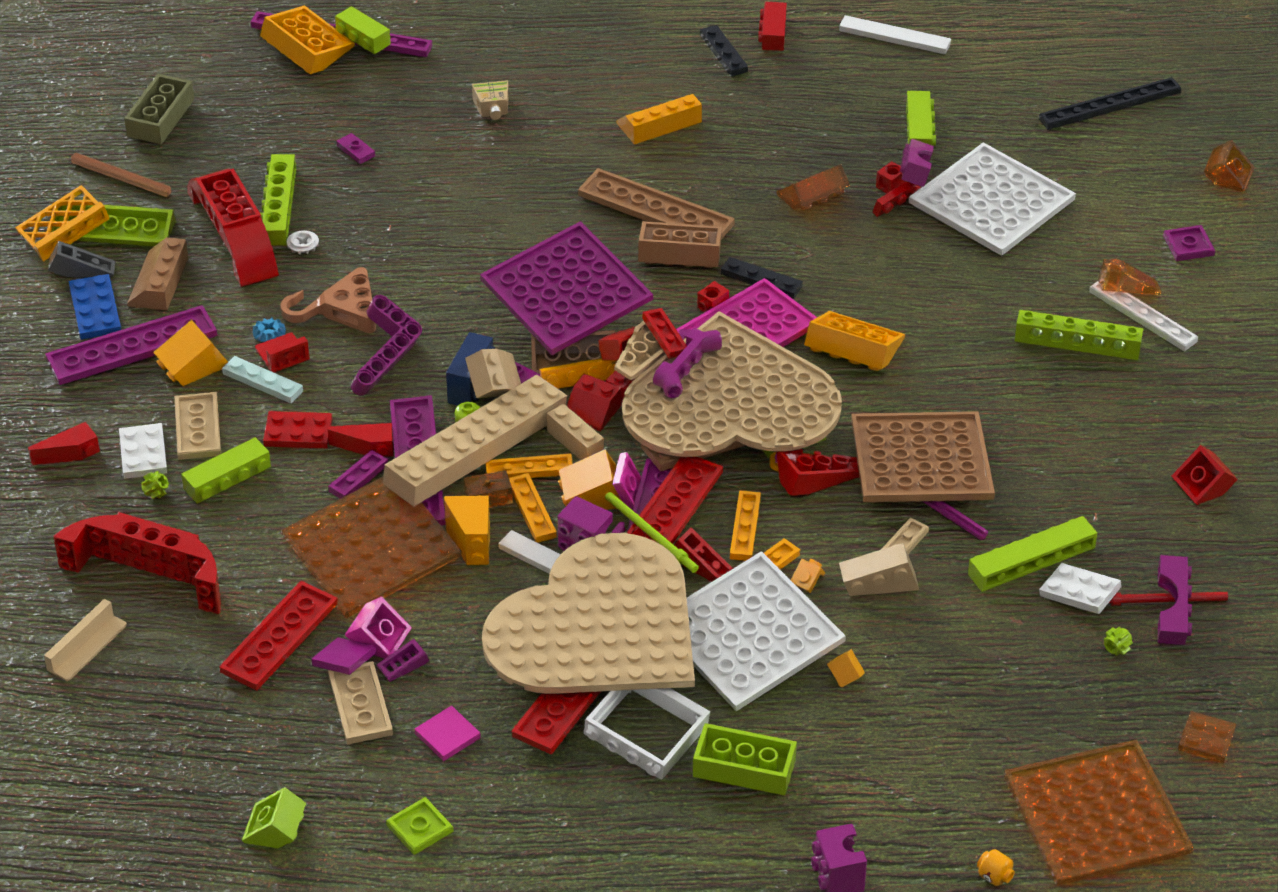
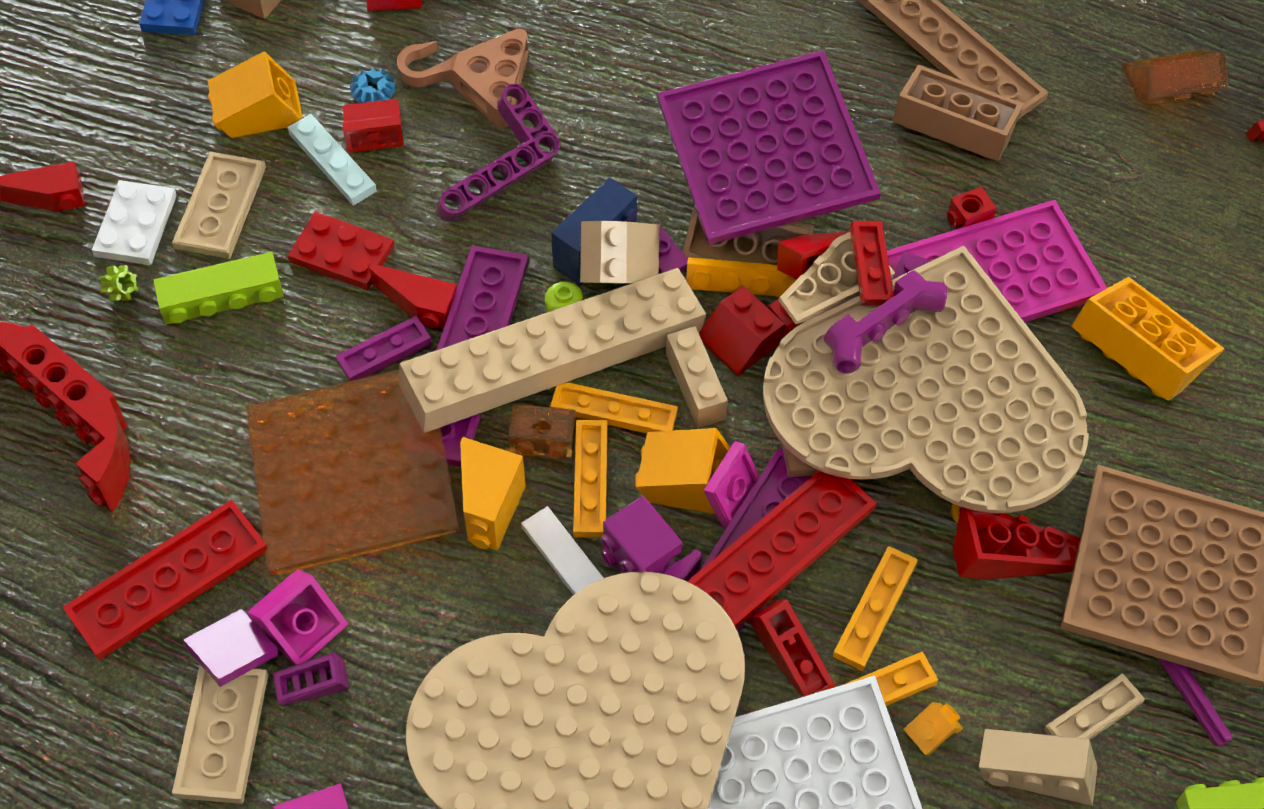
camera: 20 degrees right, 15 degrees up
magenta plate [45,305,218,385] -> none
lime bar [605,492,699,573] -> none
black plate [721,257,803,299] -> none

